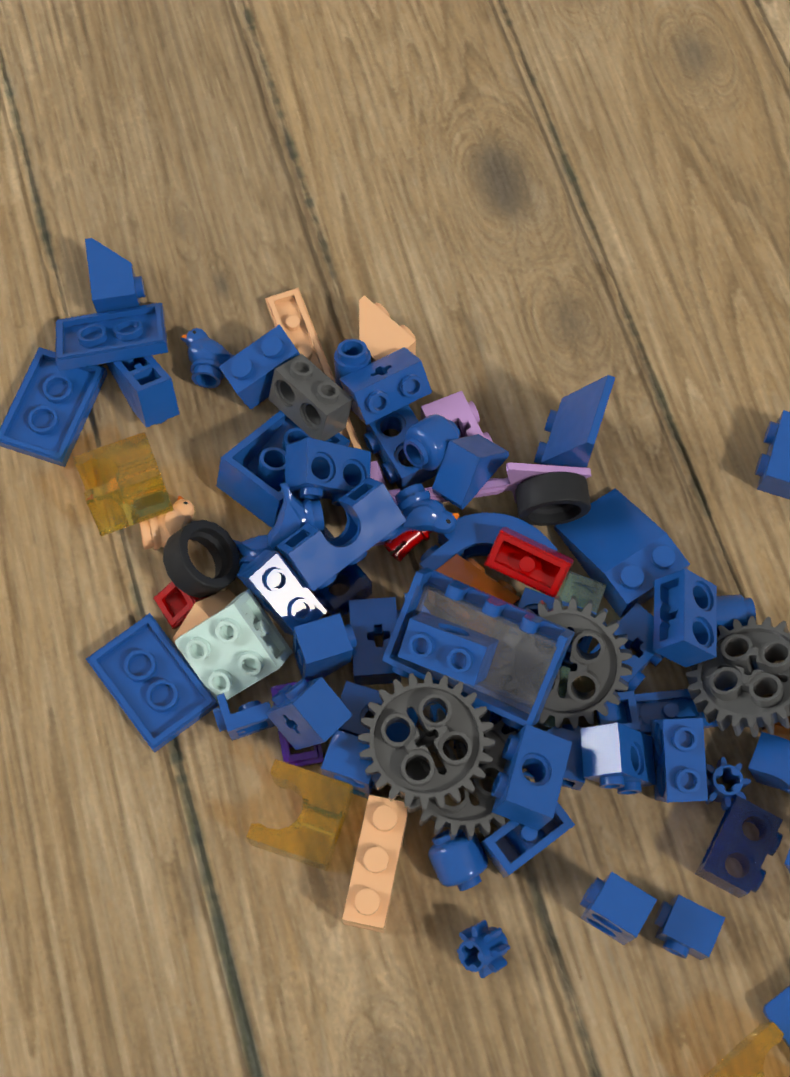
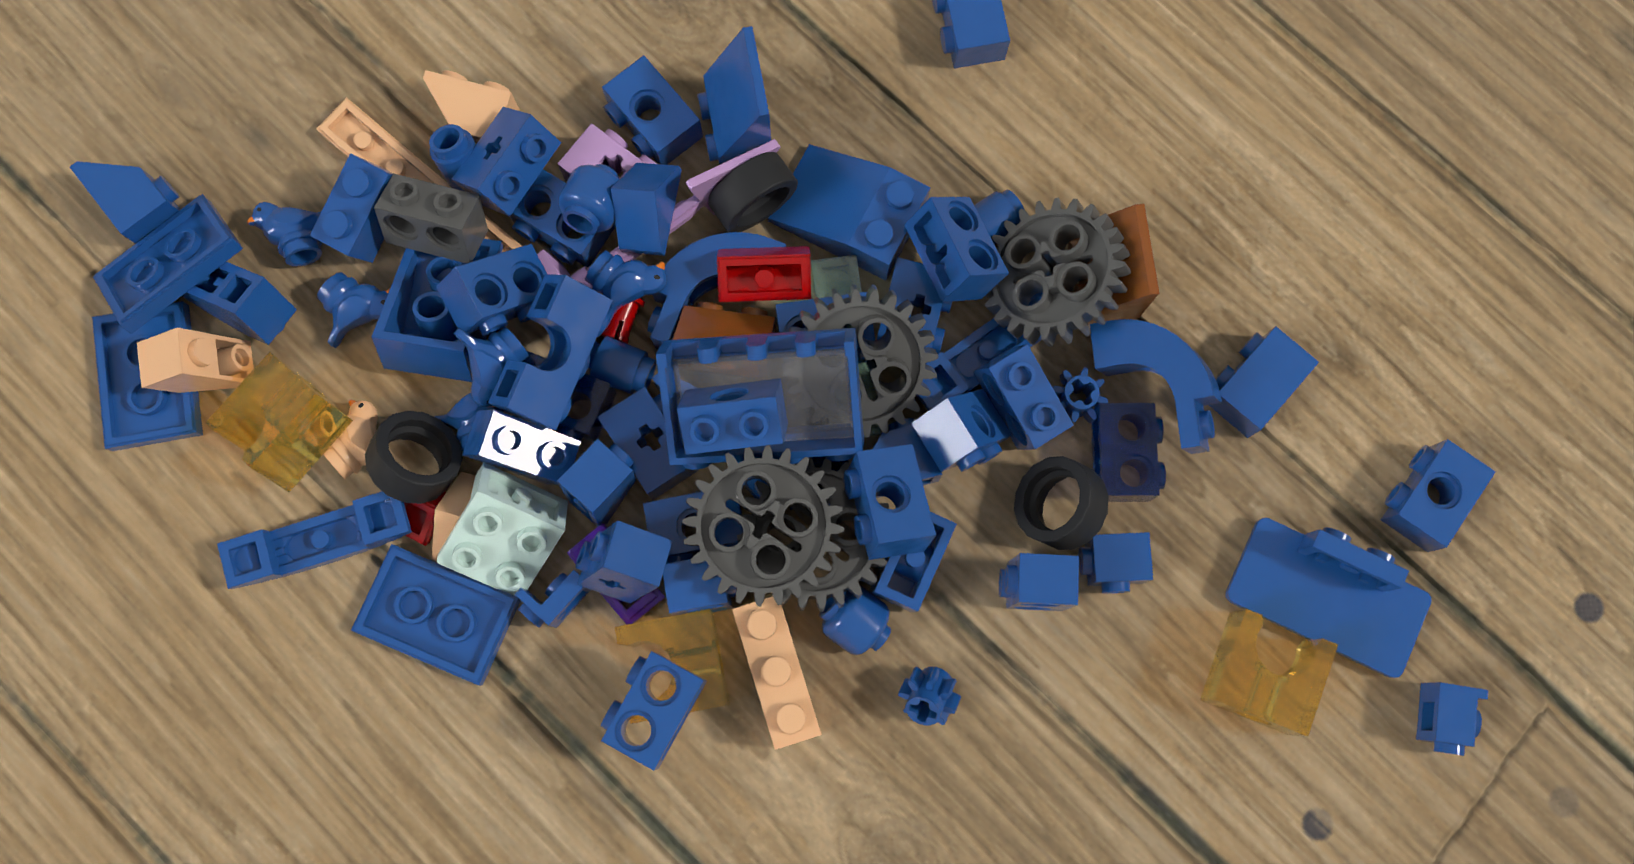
camera: 30 degrees left, 10 degrees up
none -> light nougat slope [137,328,255,393]
none -> blue slope [217,491,412,589]
none -> blue animal [317,272,390,348]
none -> blue brick [588,336,657,394]
none -> blue brick [601,651,707,771]
none -> blue brick [602,55,703,165]
none -> black tyre [1014,456,1109,550]

